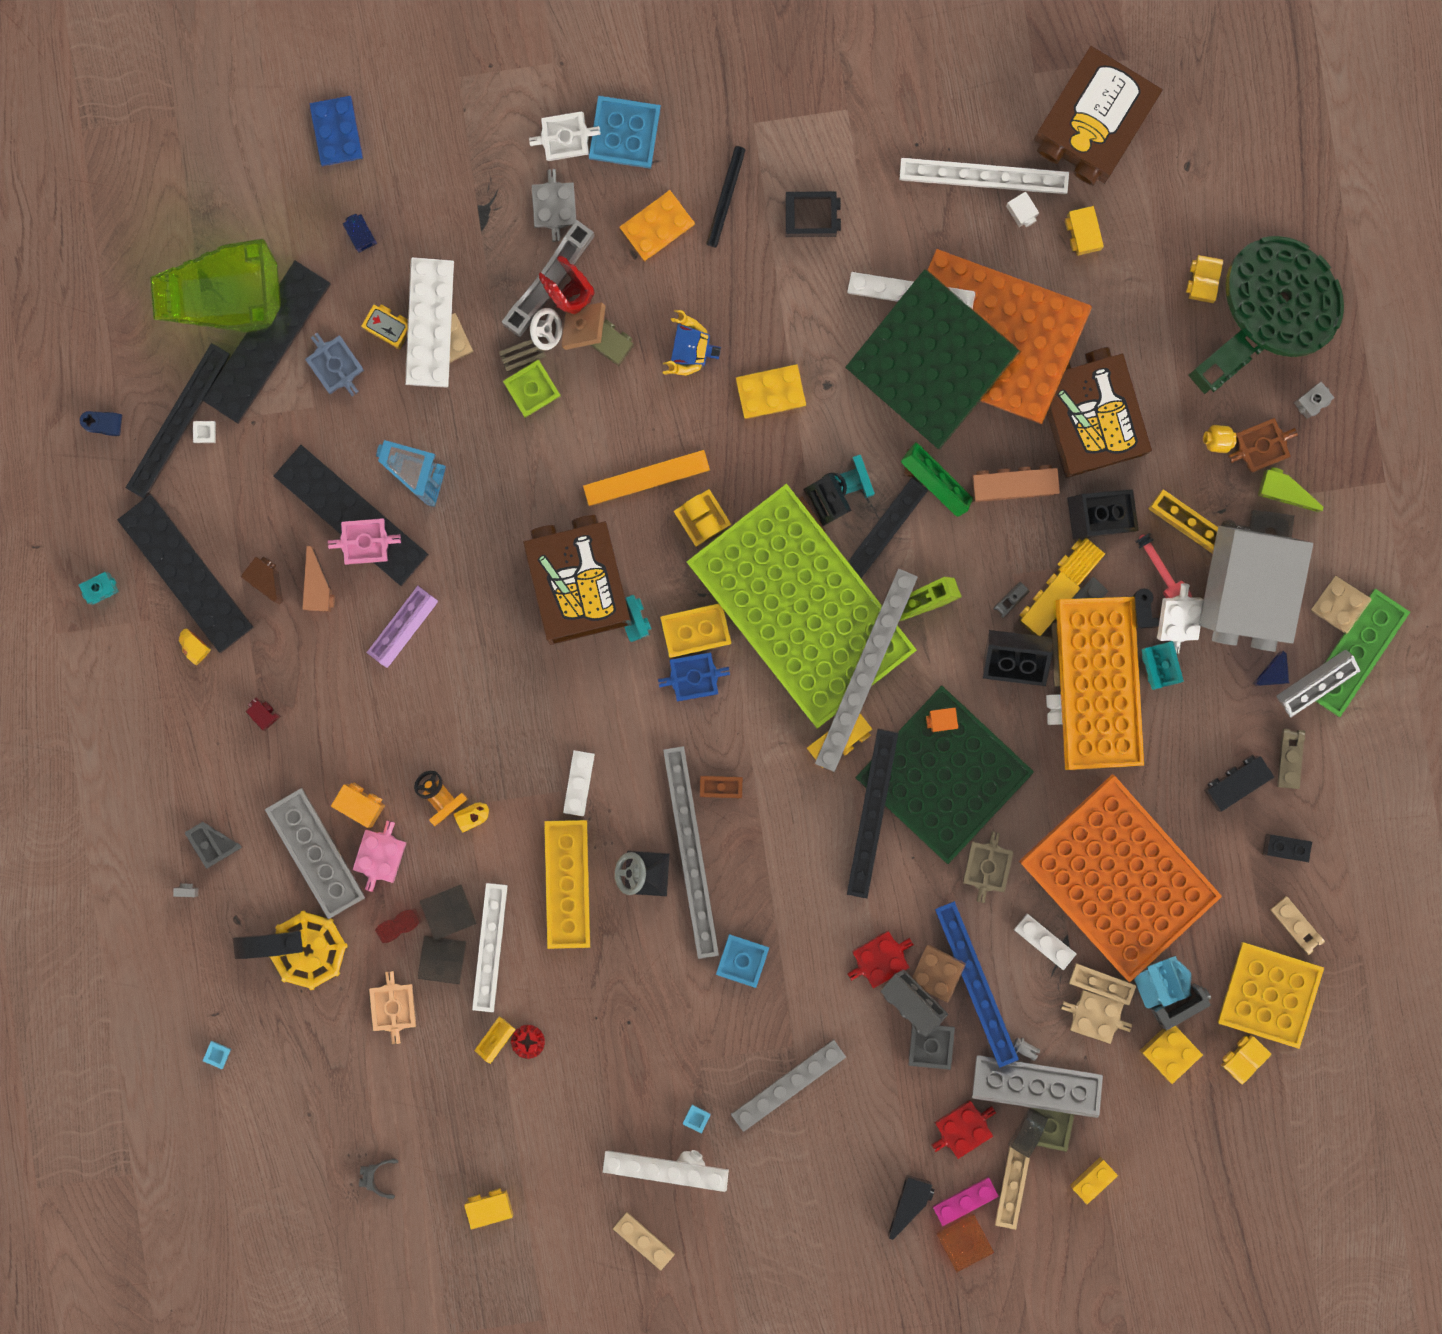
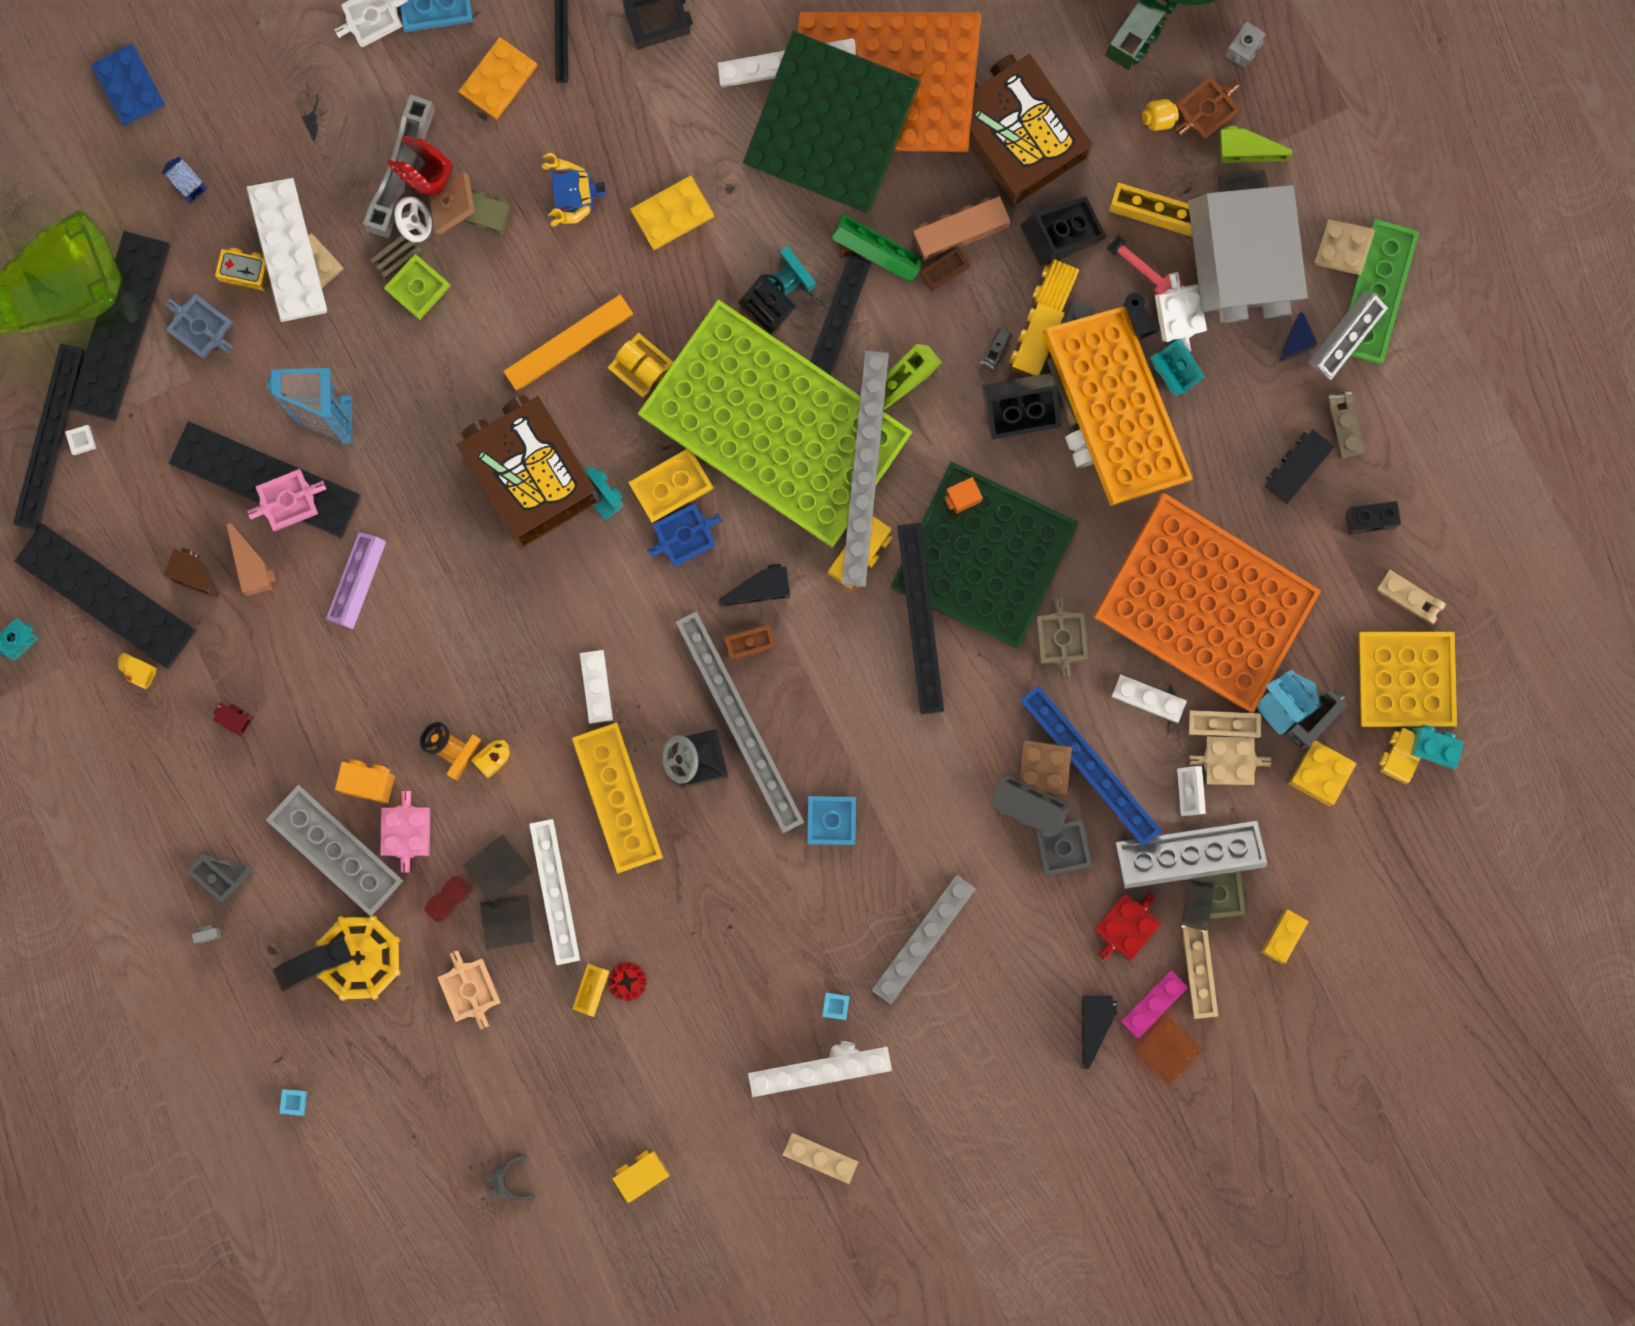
camera: 15 degrees left, 5 degrees down
light grey plate [531,169,576,242] -> none
red plate [847,930,914,989] -> none
light grey pin [1013,1037,1040,1061] -> none
none -> black slope [719,564,790,607]
none -> reddish brown plate [919,246,971,293]
none -> white plate [1177,766,1206,816]
none -> teal bracket [1411,725,1464,769]

